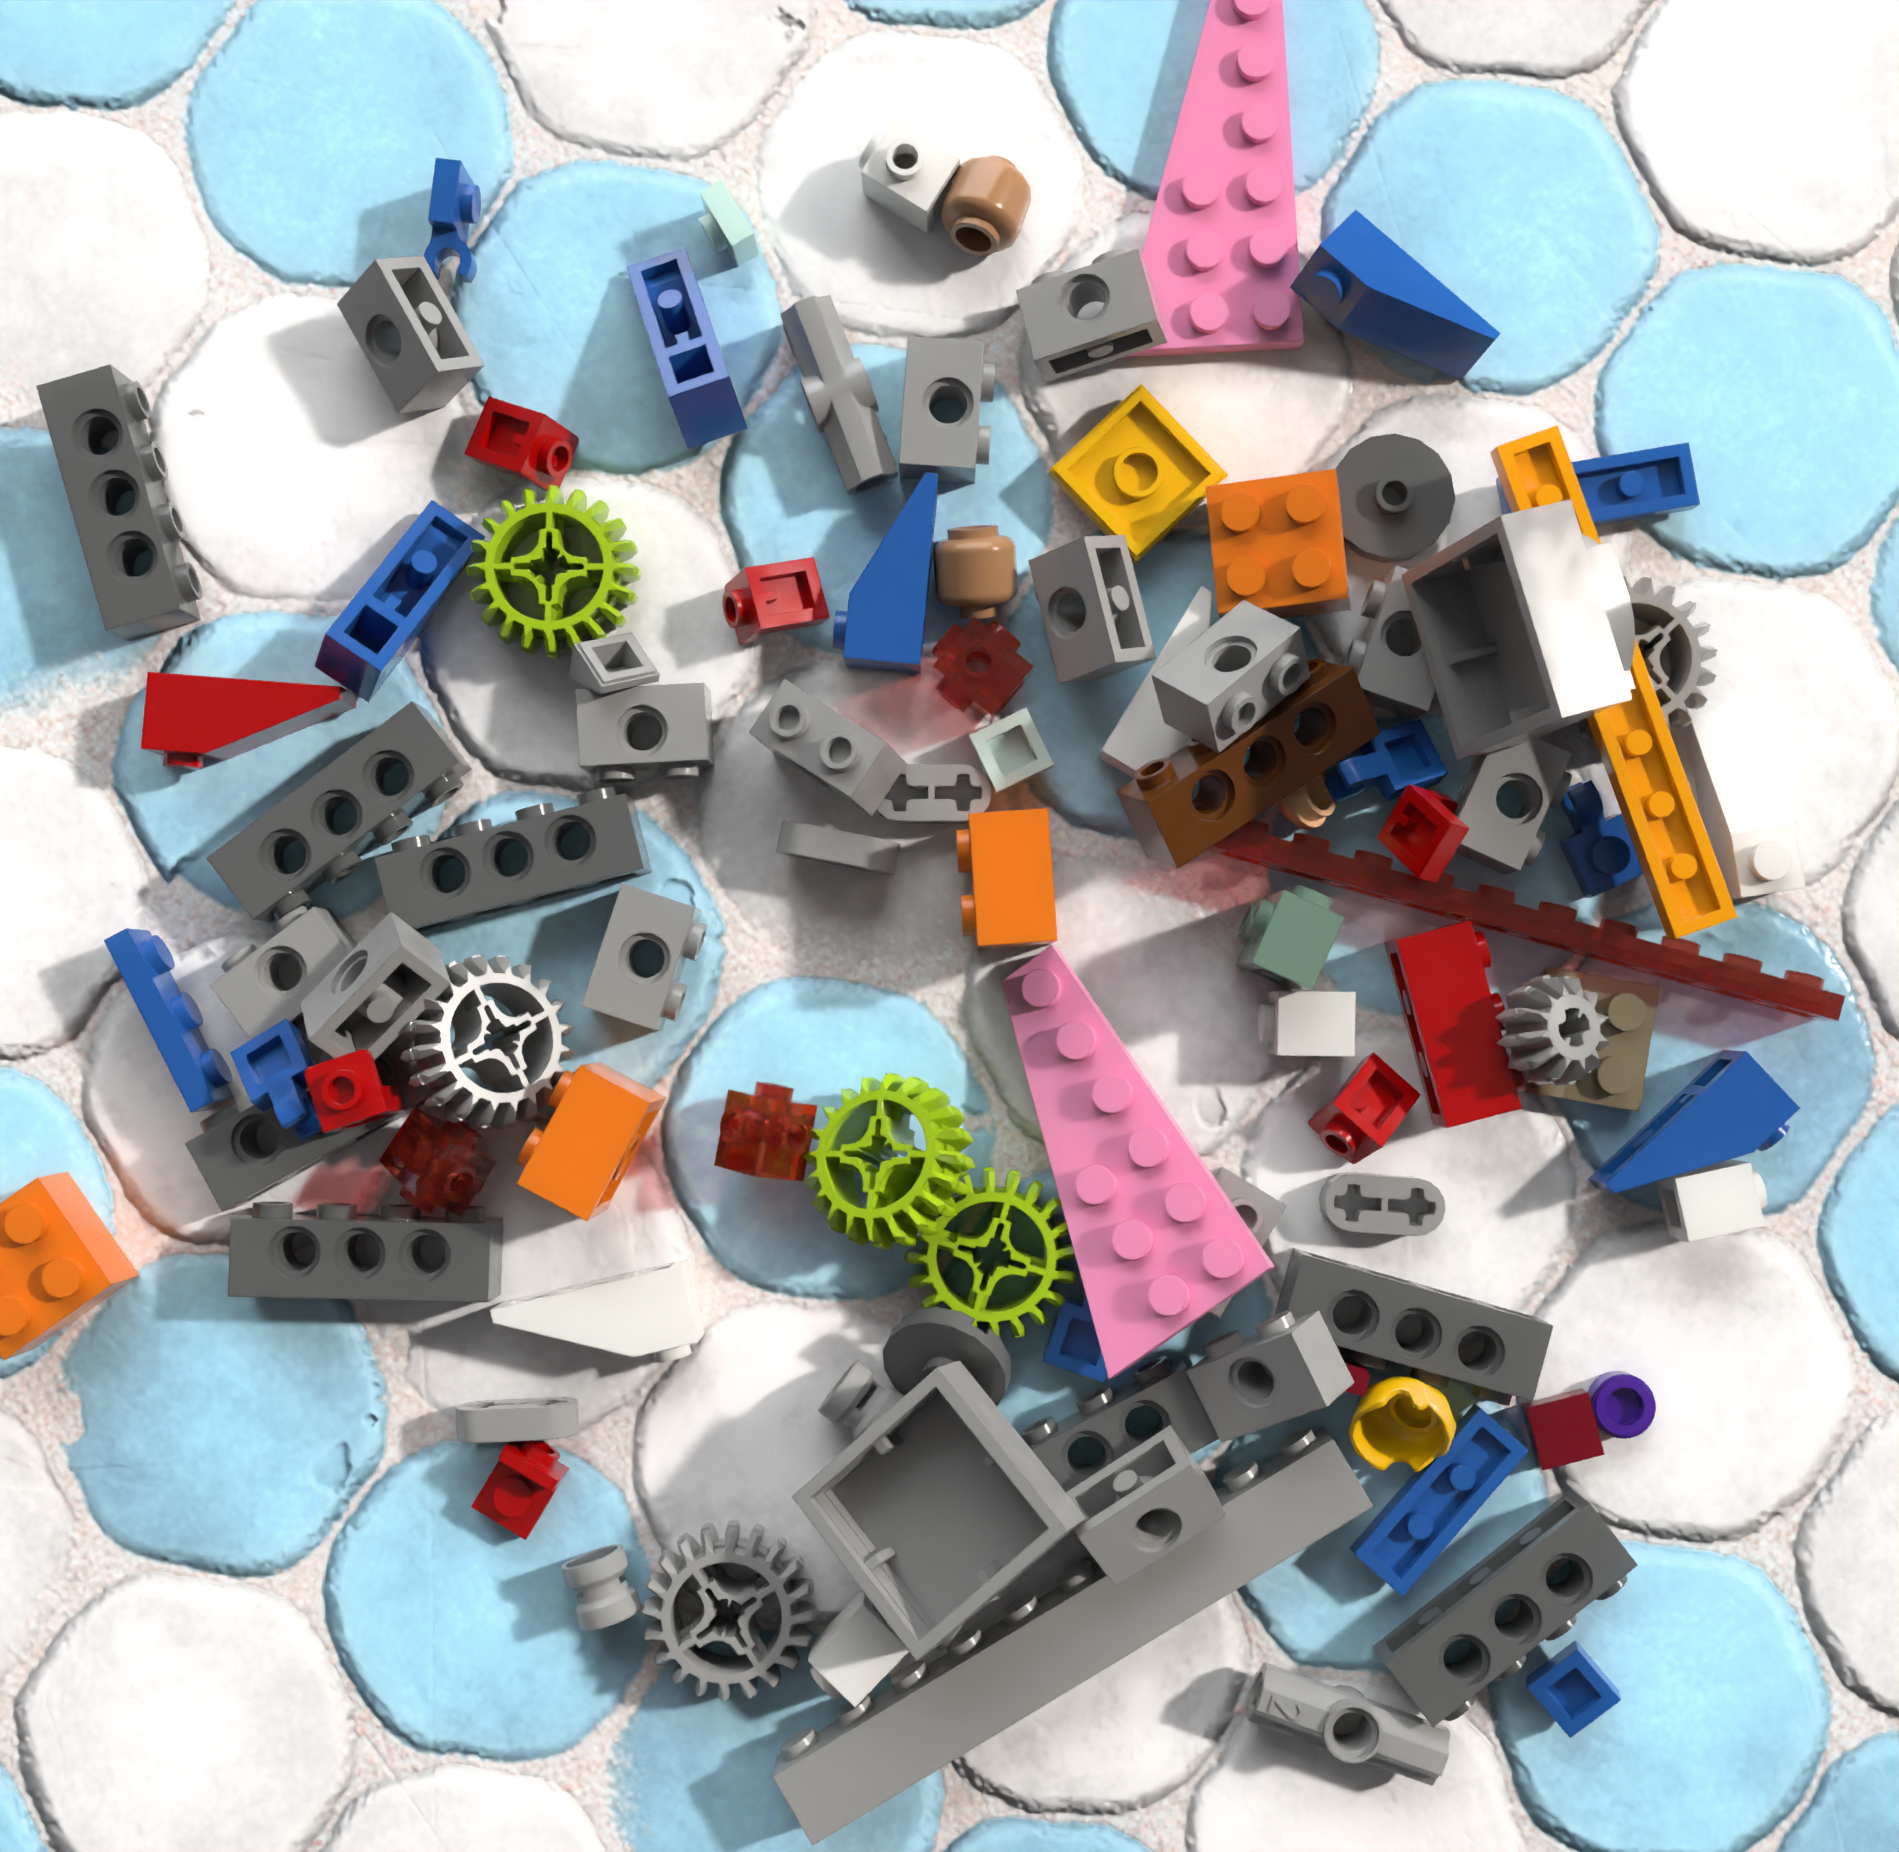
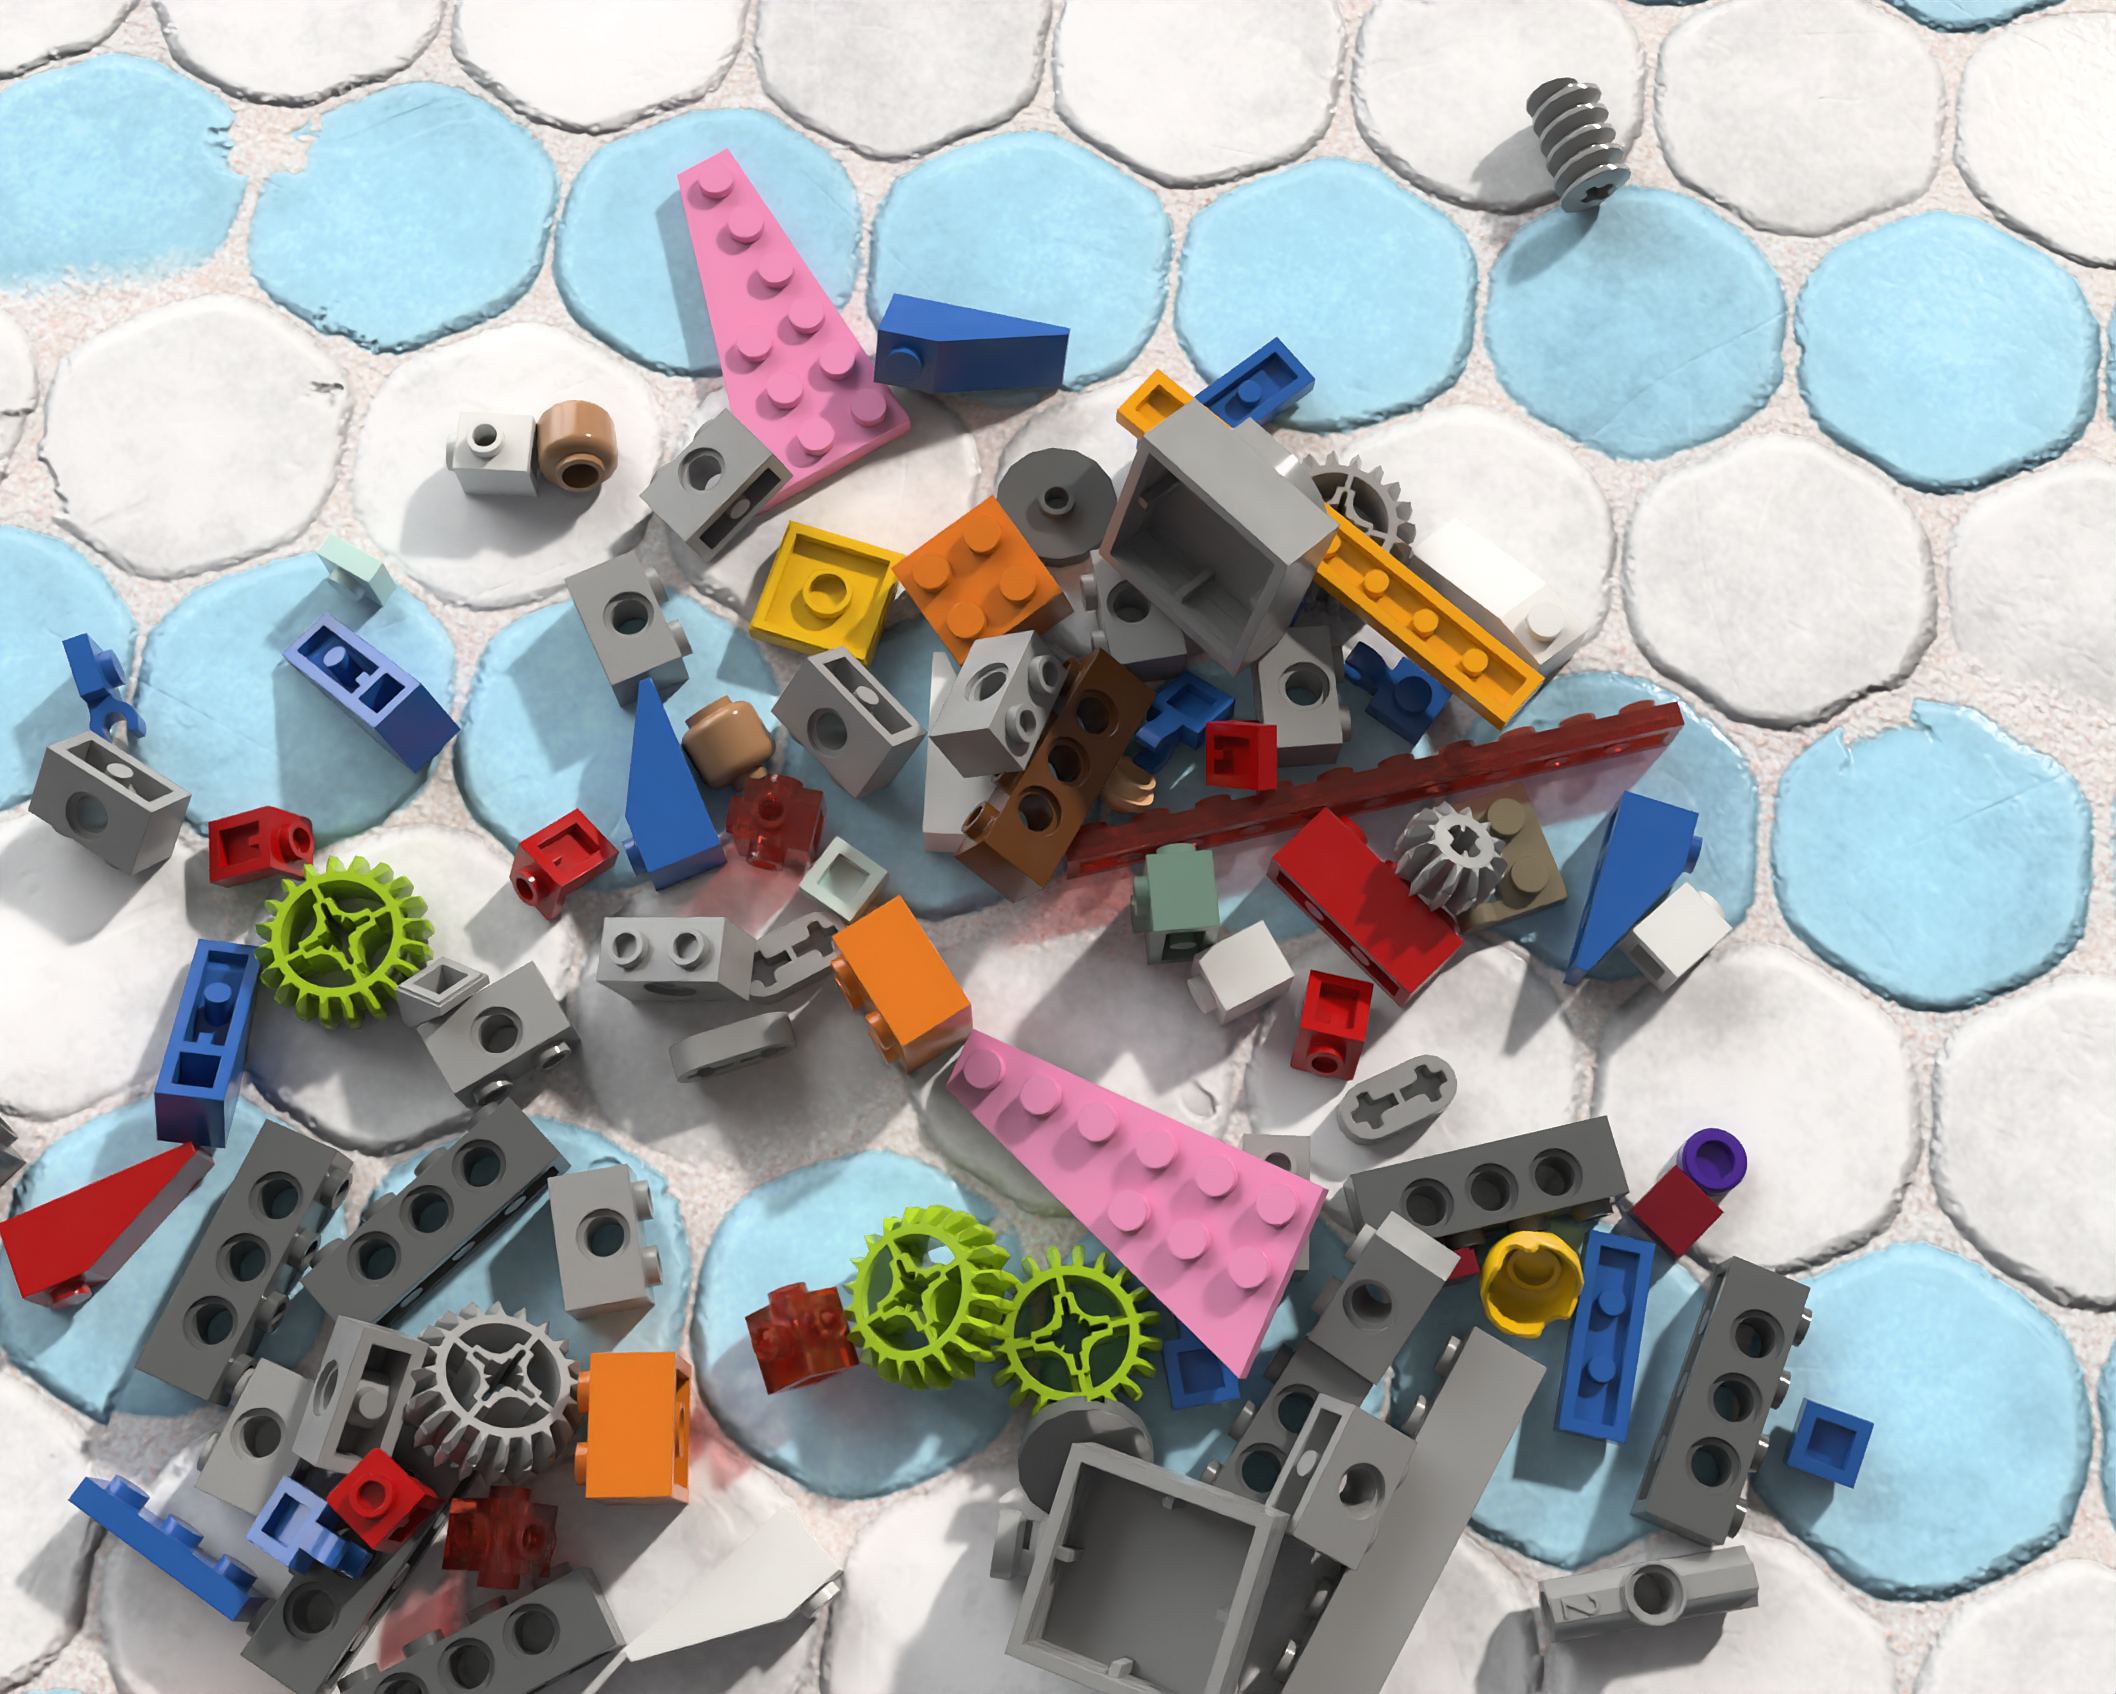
camera: 30 degrees left, 15 degrees down
light grey piece [780,295,898,495] -> none

